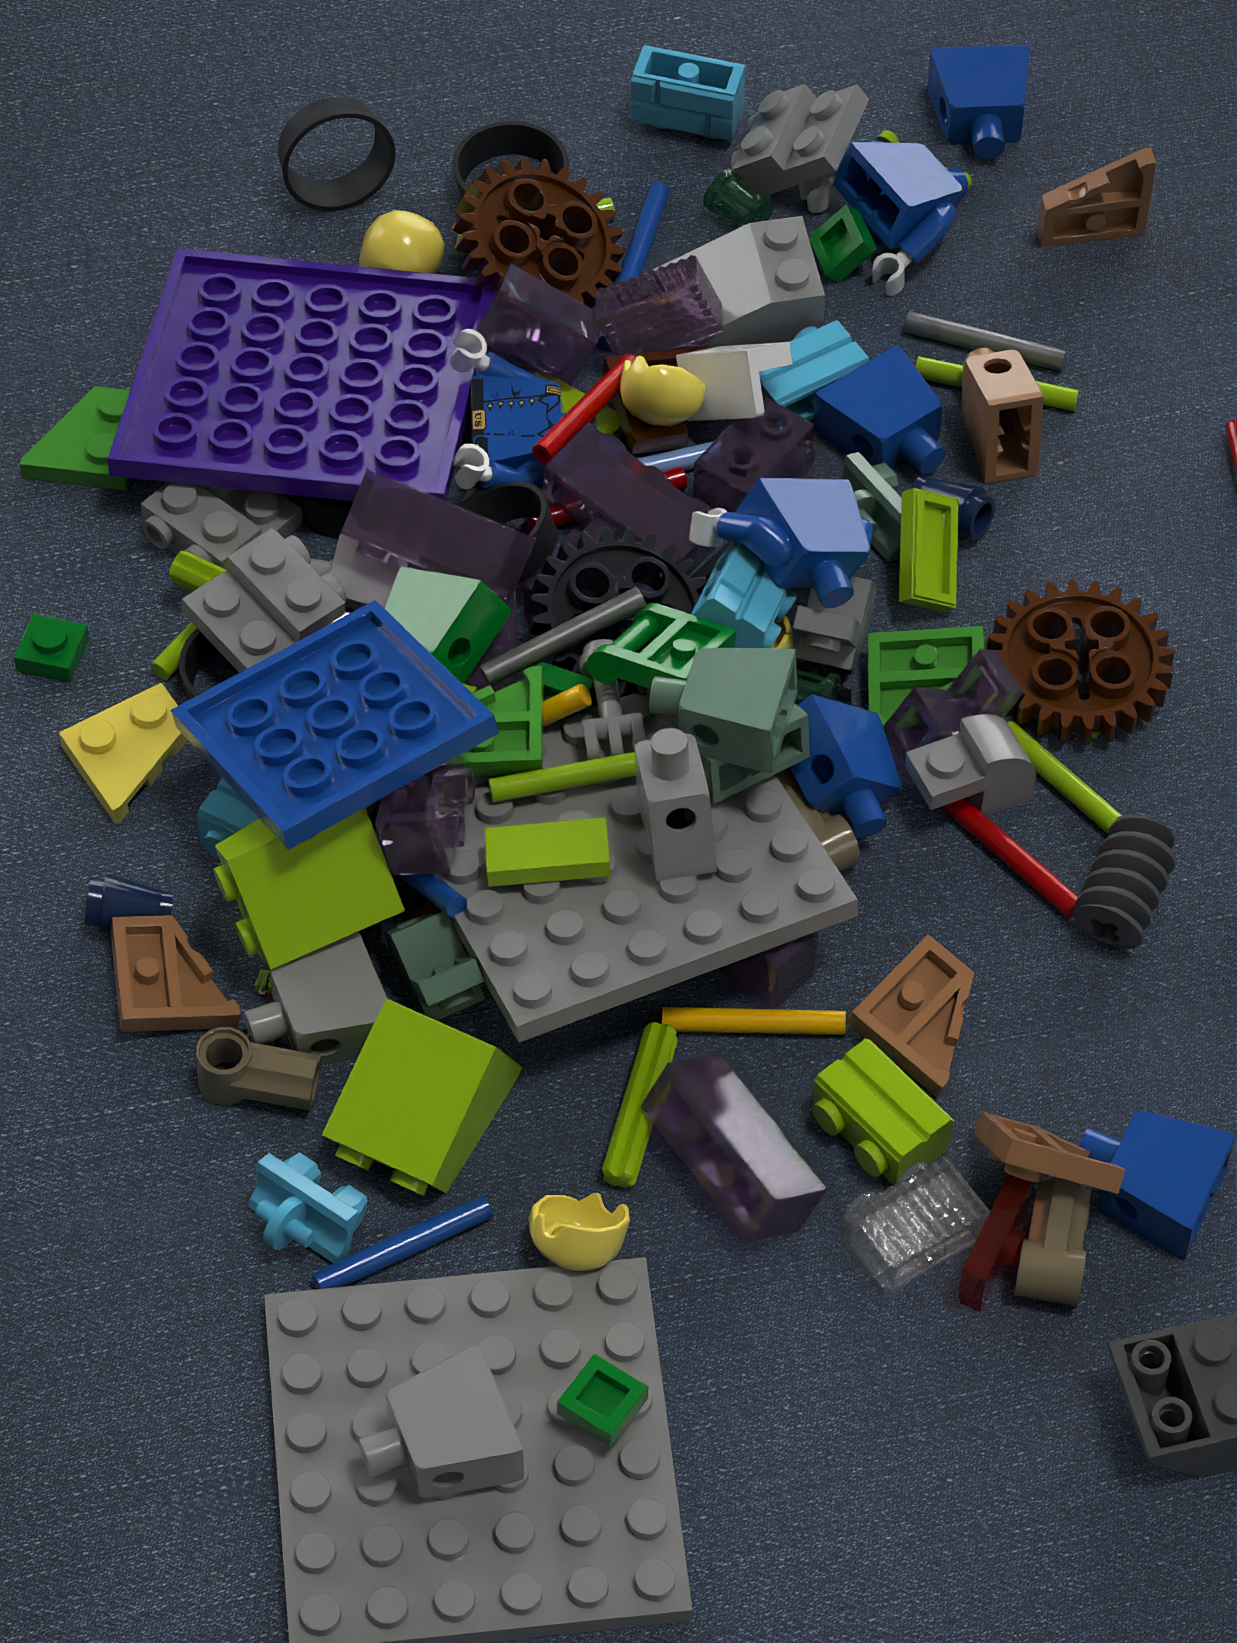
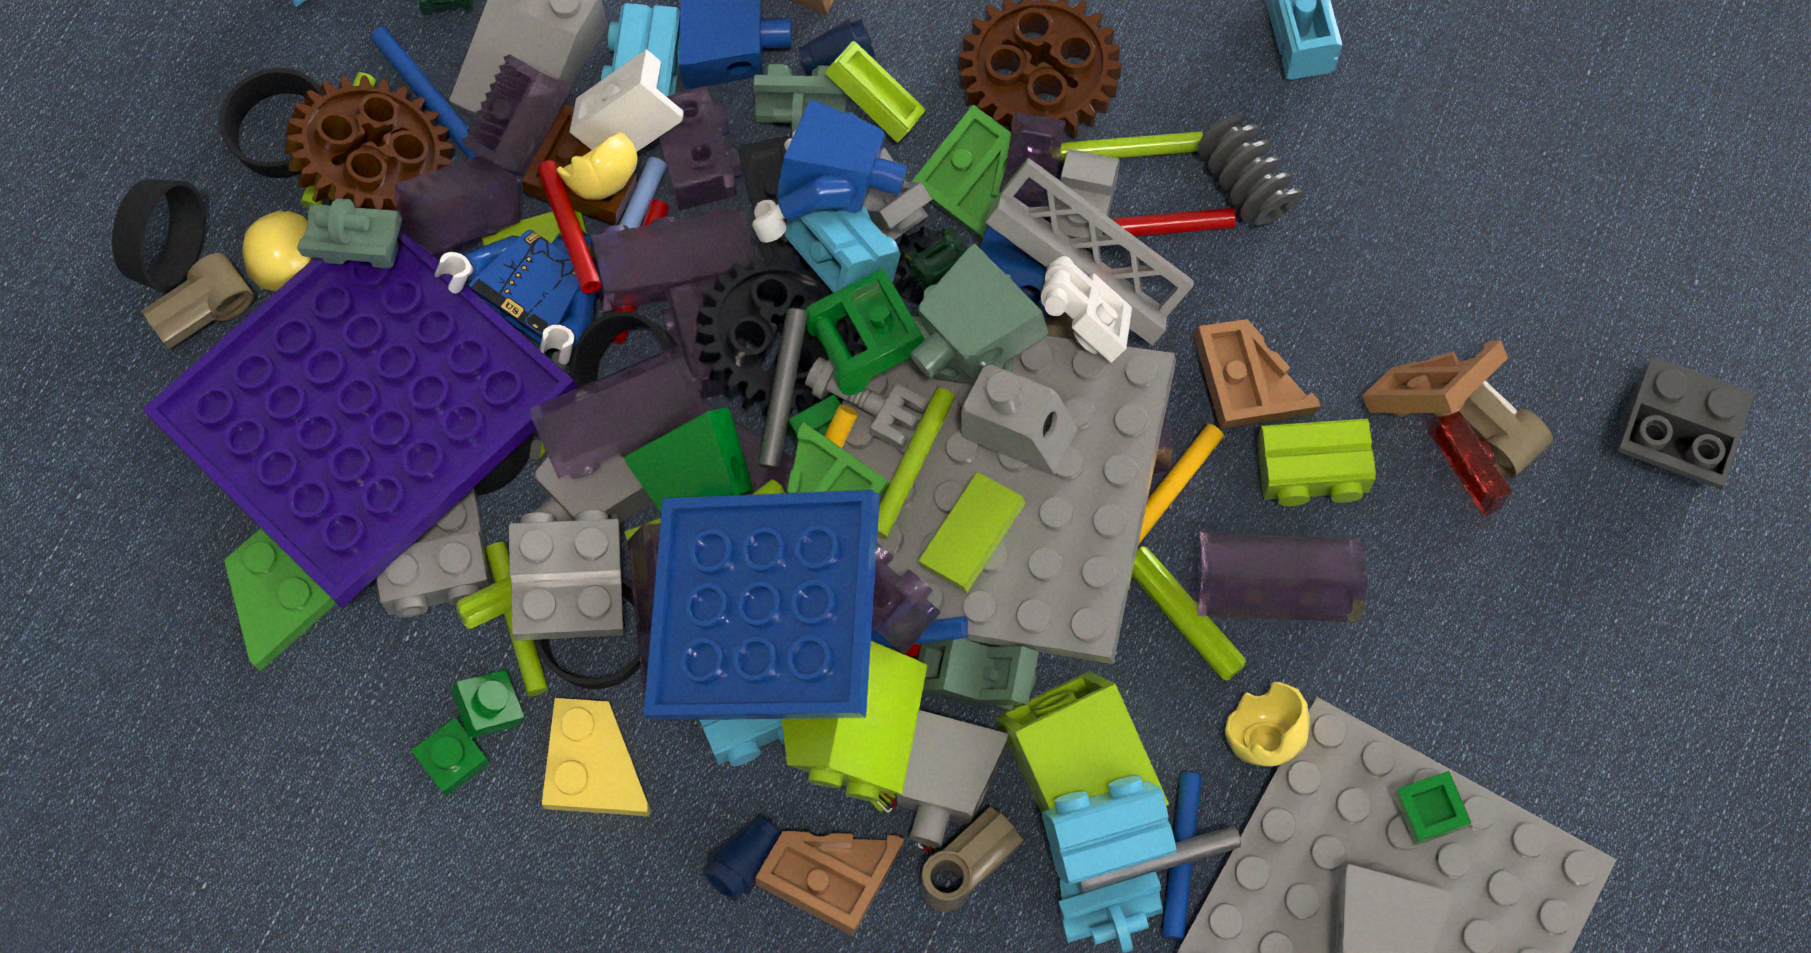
camera: 50 degrees left, 15 degrees up
clear brick [840,1156,991,1298] -> none
blue torso [1079,1111,1236,1260] -> none
none -> dark tan piece [141,253,254,349]
none -> sand green hips [297,198,403,268]
none -> green plate [451,669,525,739]
none -> light grey fence [985,158,1194,346]
none -> white plate [1041,256,1132,363]
none -> medium azure brick [1042,776,1177,885]
none -> flat silver bar [1076,826,1241,894]

